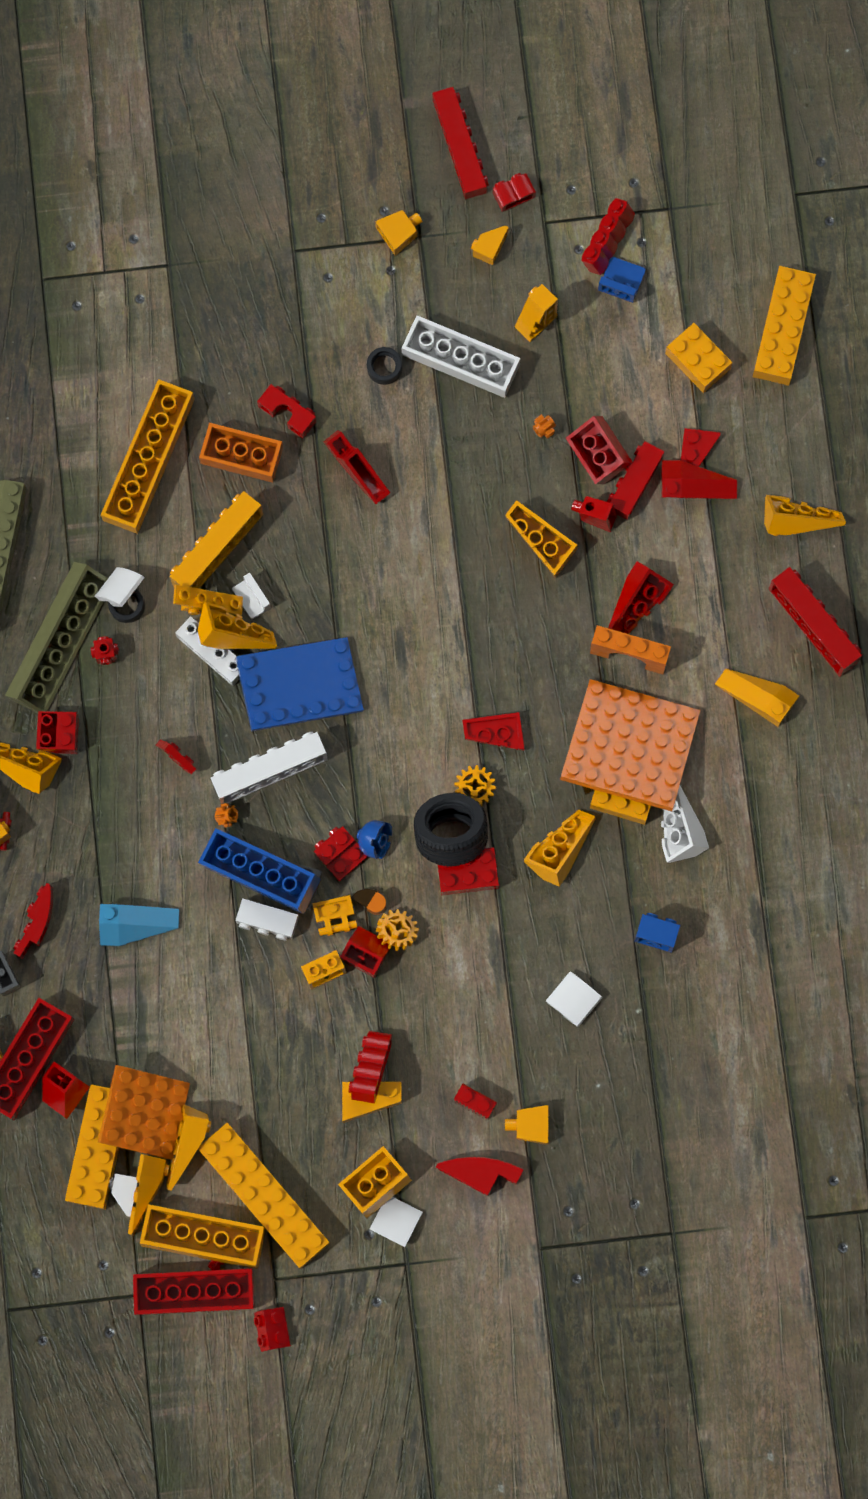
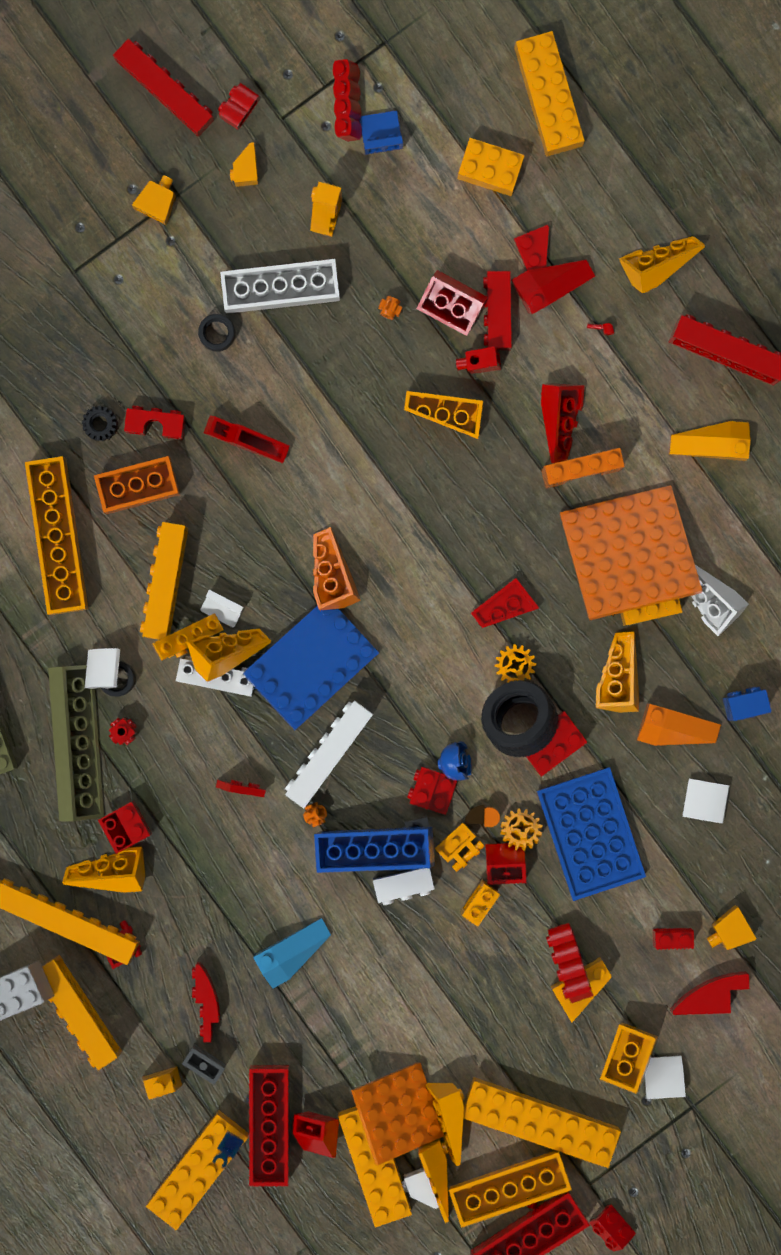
camera: 35 degrees left, 10 degrees up
none -> black tyre [82,406,118,442]
none -> orange wedge [313,527,361,611]
none -> blue plate [537,767,646,901]
none -> red hand [587,323,614,335]
none -> orange wedge [637,704,721,746]

